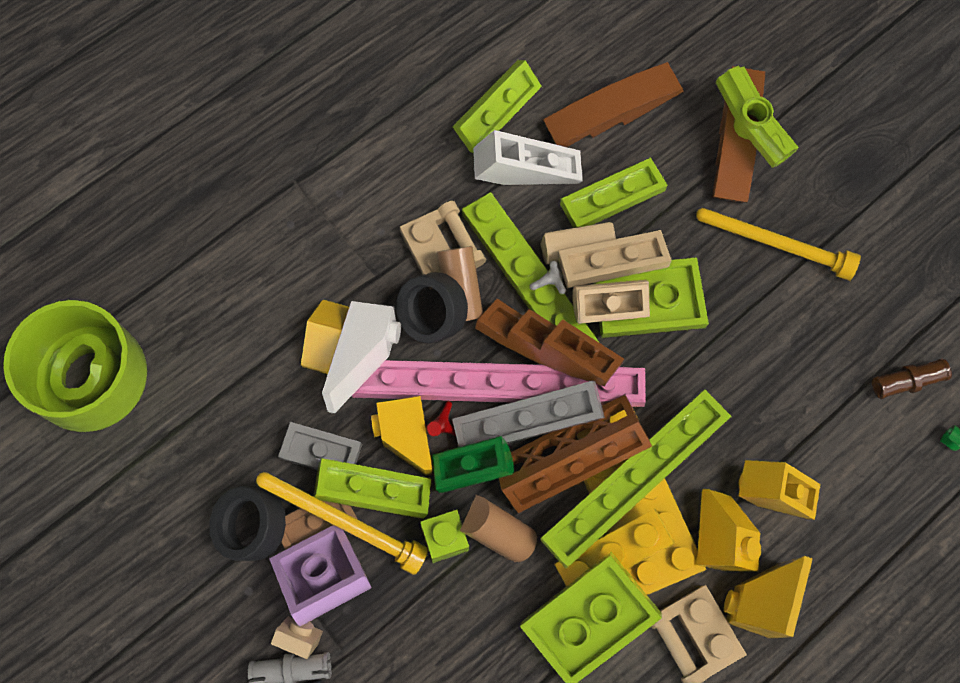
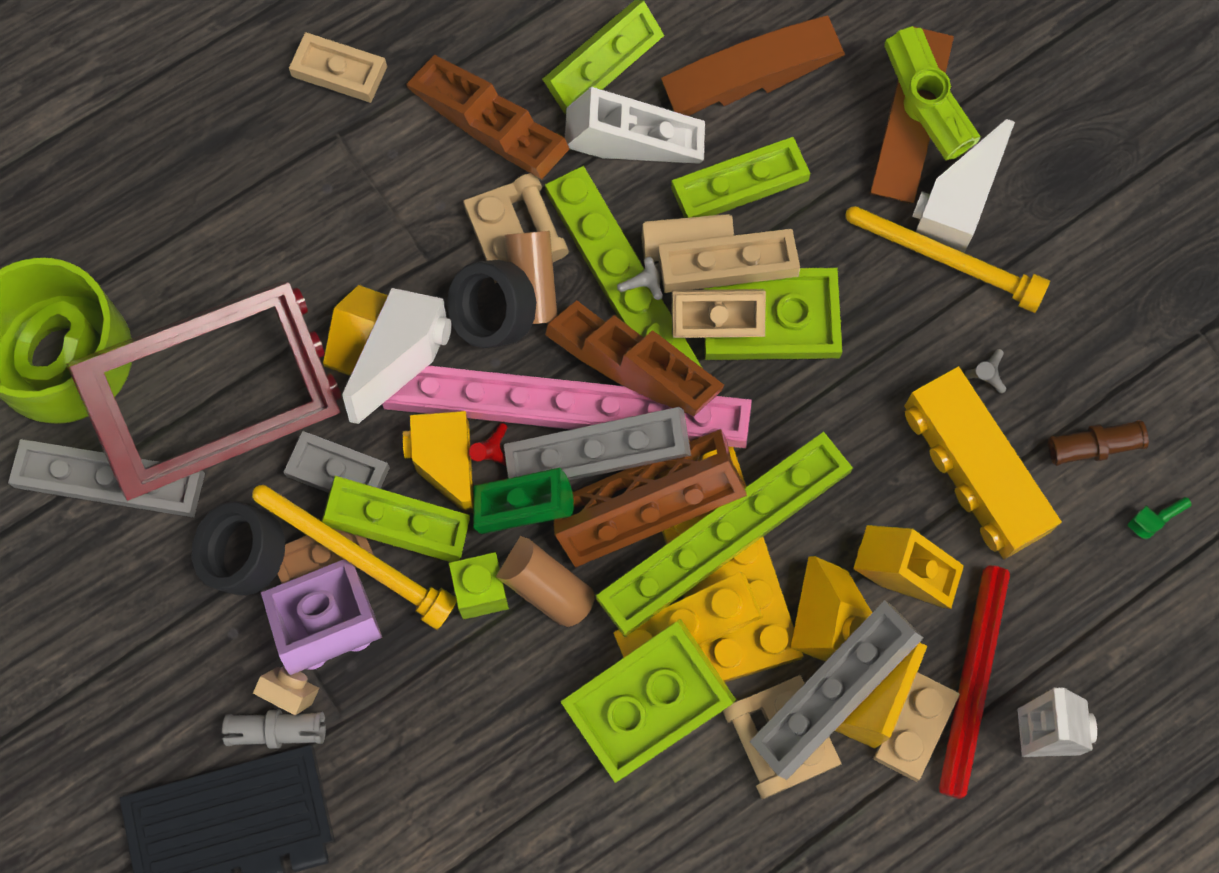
camera: 10 degrees right, 0 degrees up
none -> light grey plate [8,439,205,517]
none -> door [66,281,341,501]
none -> tan plate [289,32,387,103]
none -> dark orange slope [406,55,570,180]
none -> light grey plate [750,600,924,780]
none -> tan plate [873,672,960,782]
none -> yellow brick [904,366,1062,560]
none -> white slope [912,119,1015,253]
none -> red axle [939,565,1010,798]
none -> light grey bar [965,349,1006,393]
none -> white slope [1017,688,1097,757]

